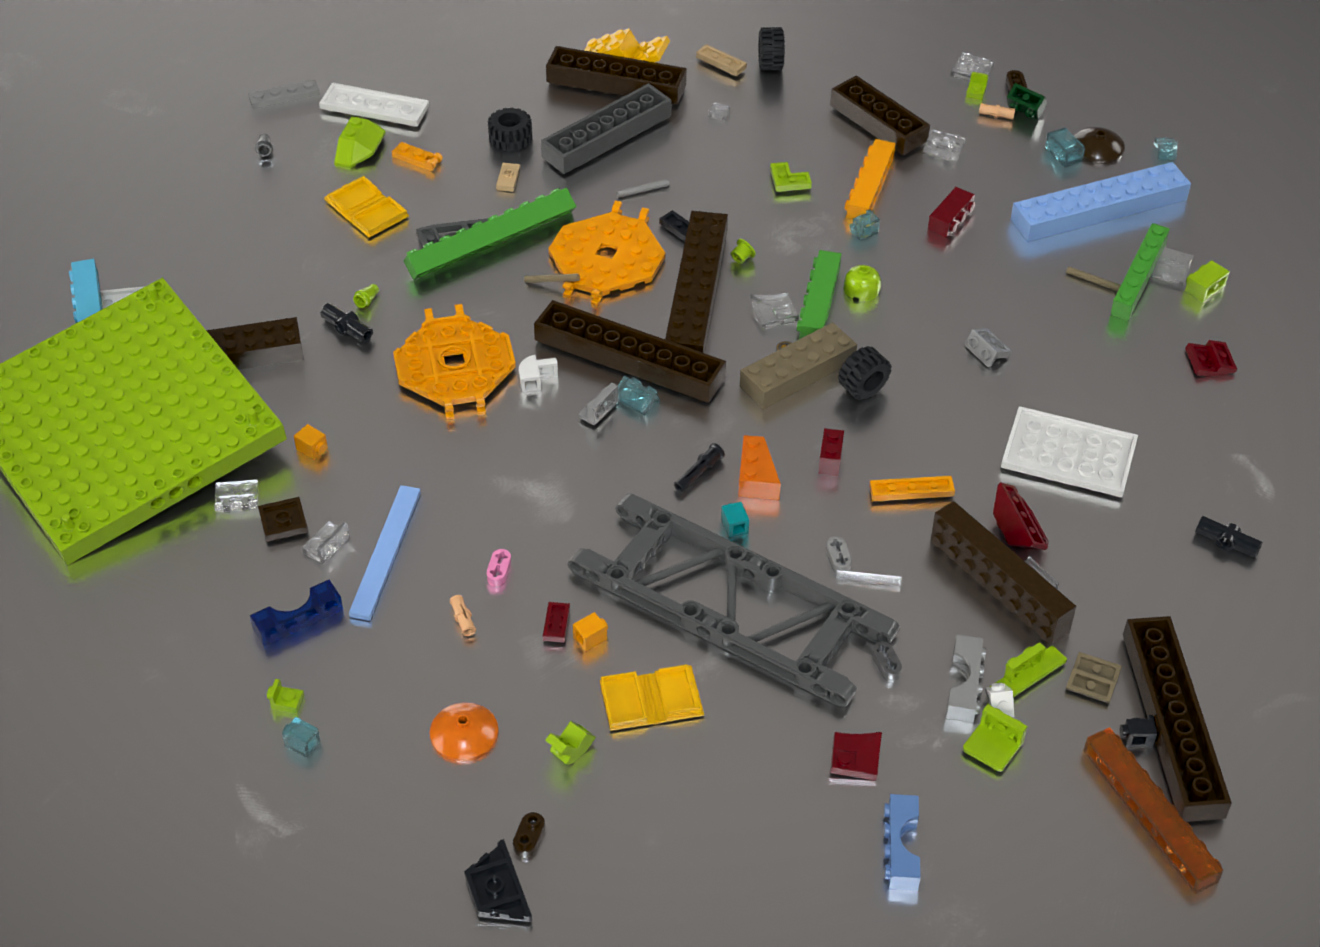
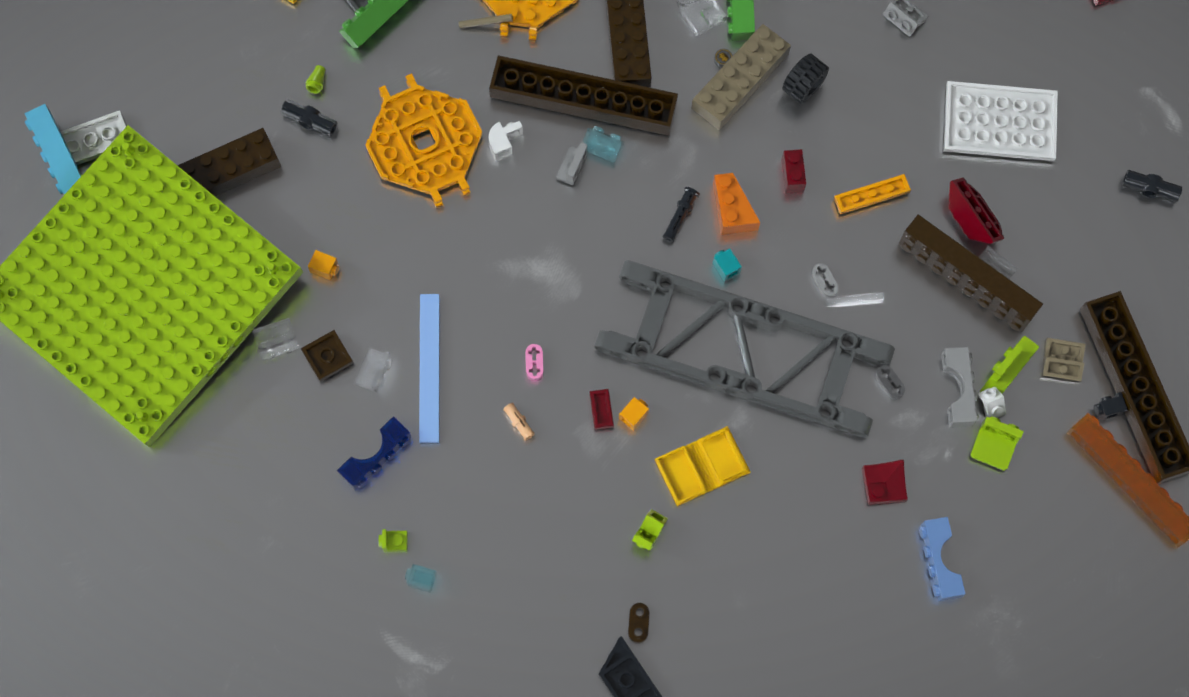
camera: 15 degrees left, 25 degrees up
orange dish [430,702,499,762] -> none

